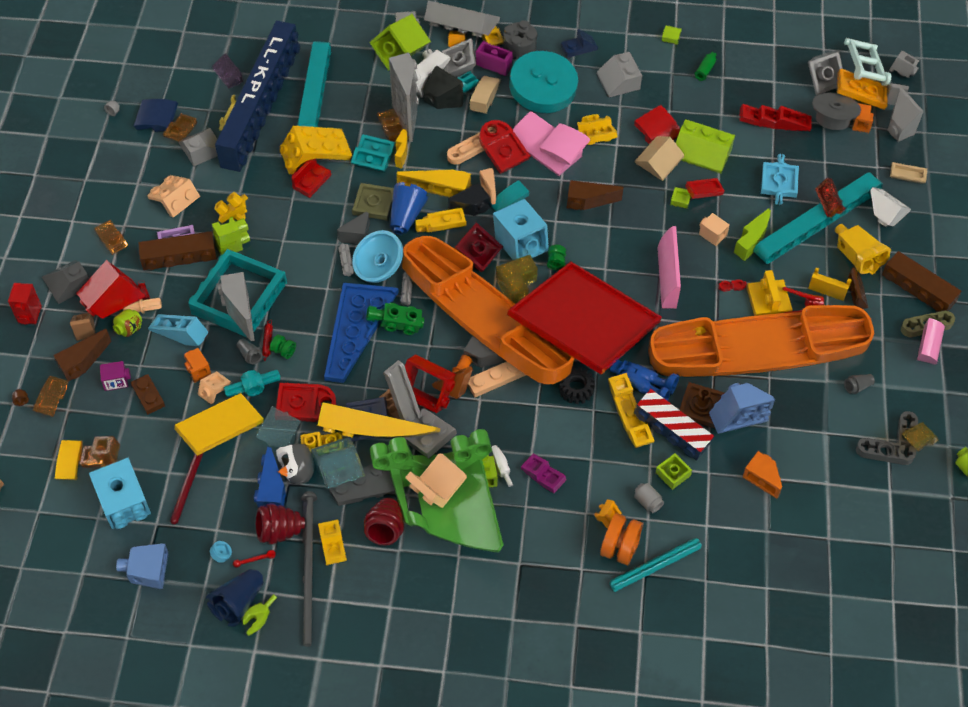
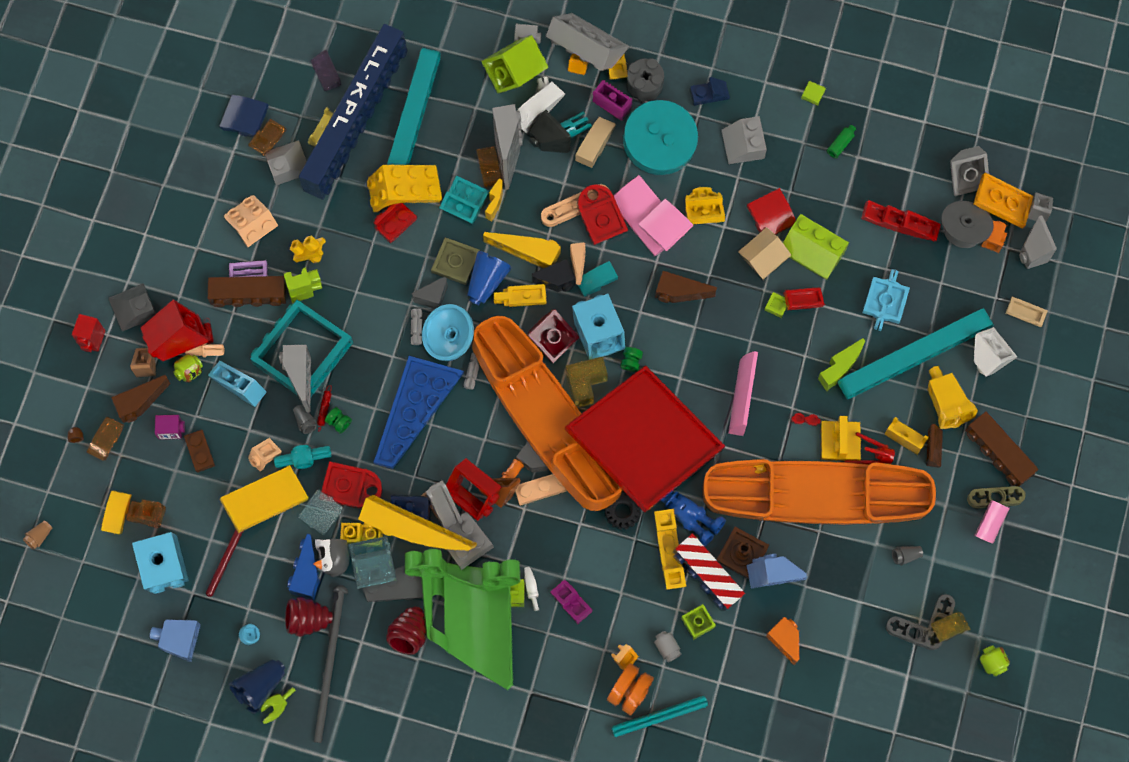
camera: 10 degrees right, 15 degrees up
clear orange slope [94,220,128,255] -> none
light grey hinge [104,101,119,116] -> none
orange brick [184,348,211,383] -> none
red hinge [233,550,276,568] -> none
yellow slope [318,519,347,565] -> none
green brick [366,303,424,335] -> none
light nougat bracket [405,453,467,508] -> none
light grey slope [442,39,476,77] -> none
light nougat brick [699,213,730,246] -> none
clear red plate [815,178,846,218] -> none
light aqua piece [844,38,891,86] -> none
light grey brick [890,51,919,78] -> none

